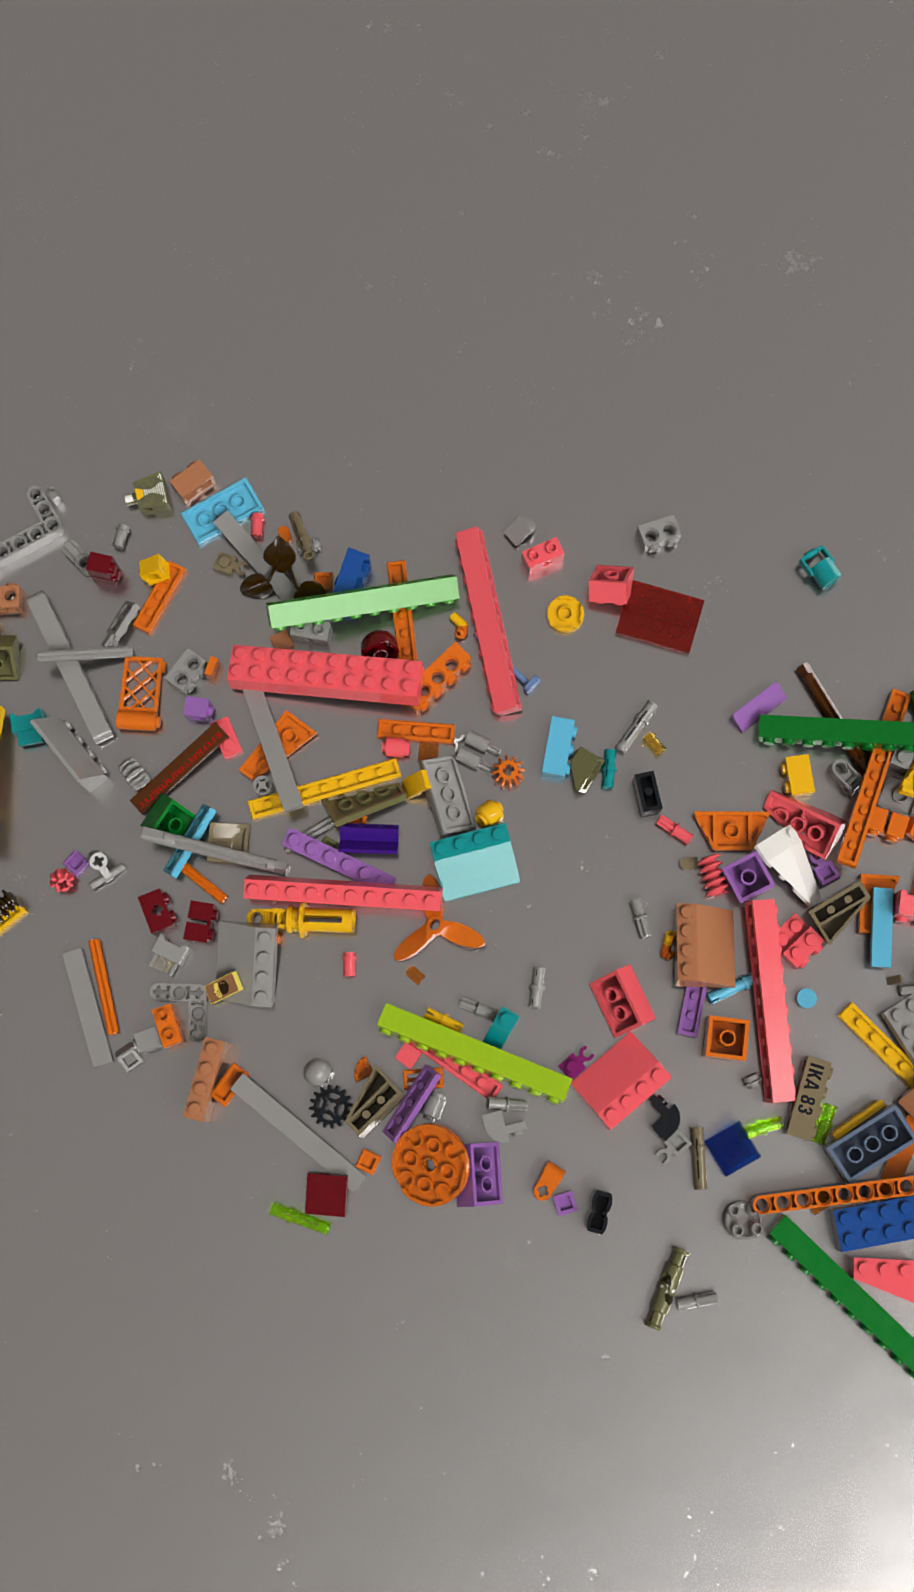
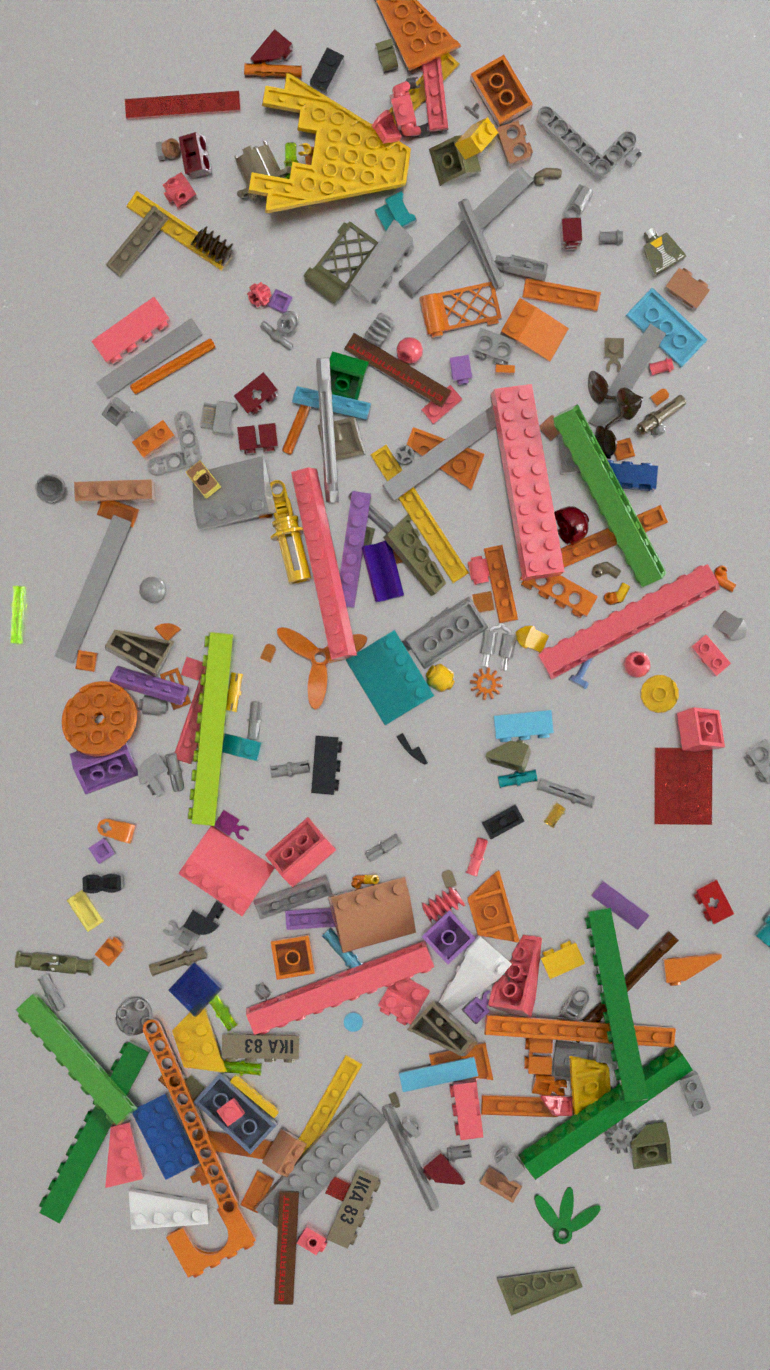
camera: 75 degrees right, 10 degrees up
yellow brick [138,554,170,586] -> none
dark red tile [305,1172,348,1217] -> none
black gear [309,1085,353,1129] -> none
coral pin [341,952,357,976] -> none
yellow slope [401,770,431,800] -> none
none -> bright green brick [16,994,138,1125]
none -> light grey hair [35,474,65,503]
none -> light yellow tile [67,890,104,932]
none -> coral slope [91,297,170,364]
none -> orange bracket [94,937,124,967]
none -> yellow wing [172,1001,227,1073]
none -> olive tile [184,1075,206,1101]
none -> coral brick [217,1098,245,1126]
none -> light grey plate [253,876,332,919]
none -> olive piece [303,221,379,304]
none -> black brick [311,736,342,795]
none -> coral piece [396,337,423,364]
none -> black slope [396,733,428,765]
none -> orange slope [500,298,569,362]
none -> yellow tile [515,625,549,653]
none -> dark tan arm [533,168,562,185]
none -> dark tan arm [592,562,621,578]
none -> coral piece [624,651,651,678]
none -> orange slope [662,953,722,986]
none -> red brick [694,879,734,924]
none -> orange arm [714,565,736,592]

